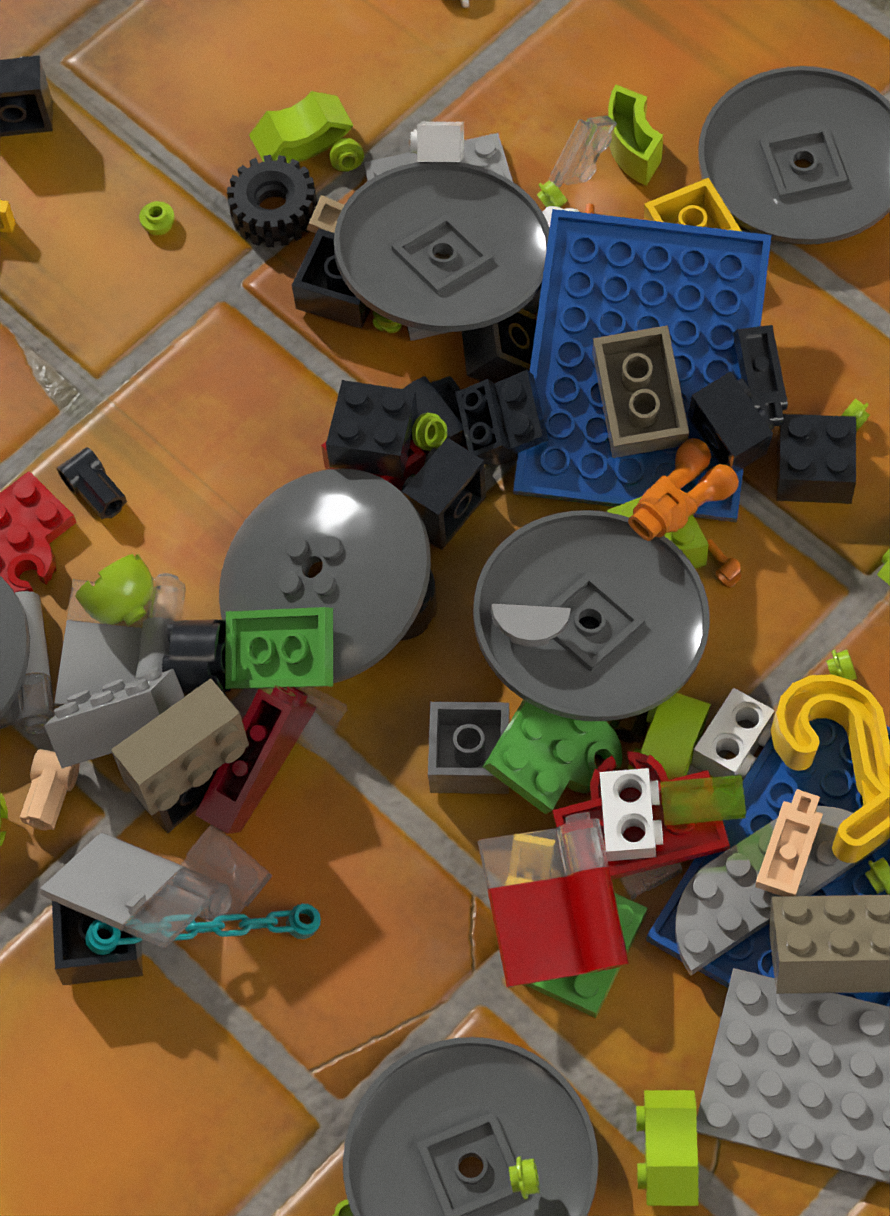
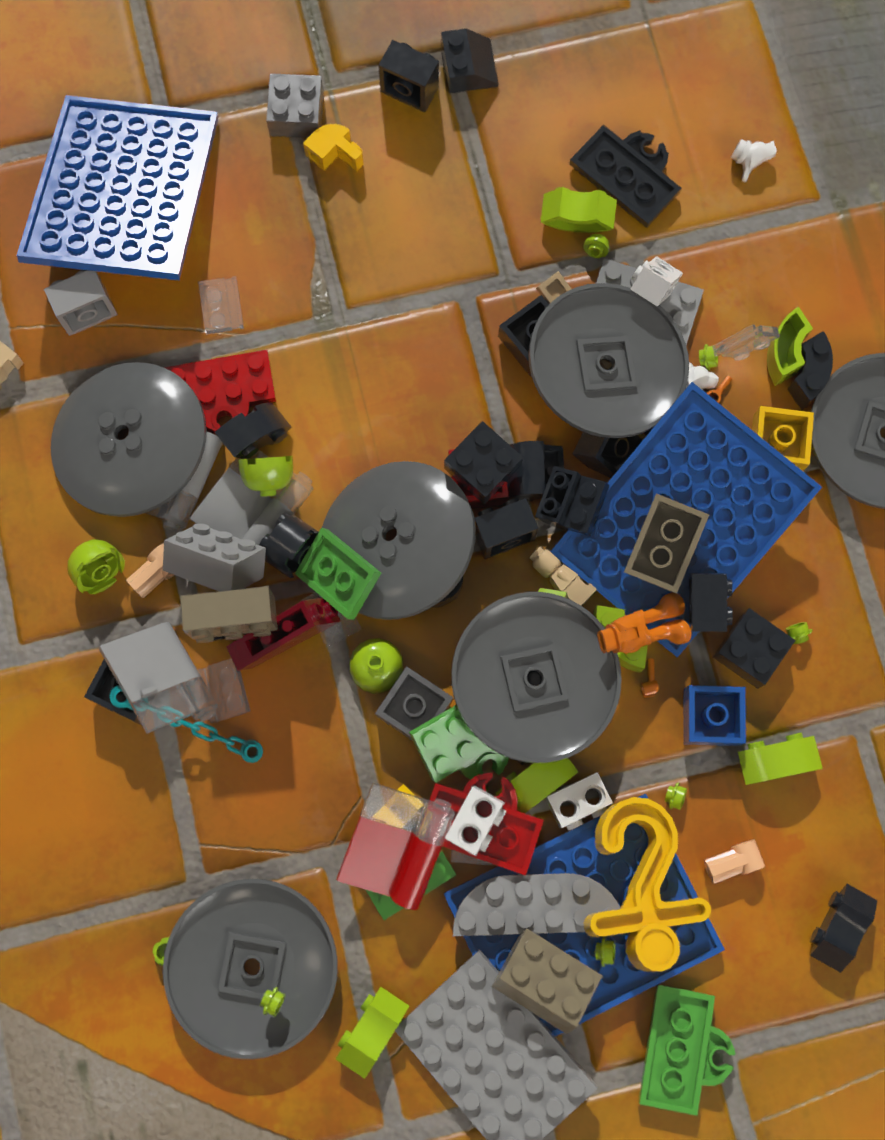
camera: 25 degrees right, 15 degrees up
black piece [56,447,127,519] -> none
lime plate [139,201,175,235] -> none
black tyre [227,155,317,247] -> none
lime plate [412,413,448,451] -> none
light grey tile [491,604,571,647] -> none
clear neon green plate [660,775,746,825] -> none
black hinge [733,325,788,426] -> none
light nougat hinge [755,789,823,897] -> none
none -> black brick [215,403,292,459]
none -> lime cylinder [349,638,404,694]
none -> black slope [441,28,499,94]
none -> tan piece [530,546,597,606]
none -> black plate [569,124,682,228]
none -> blue brick [683,685,746,746]
none -> black brick [787,331,833,410]

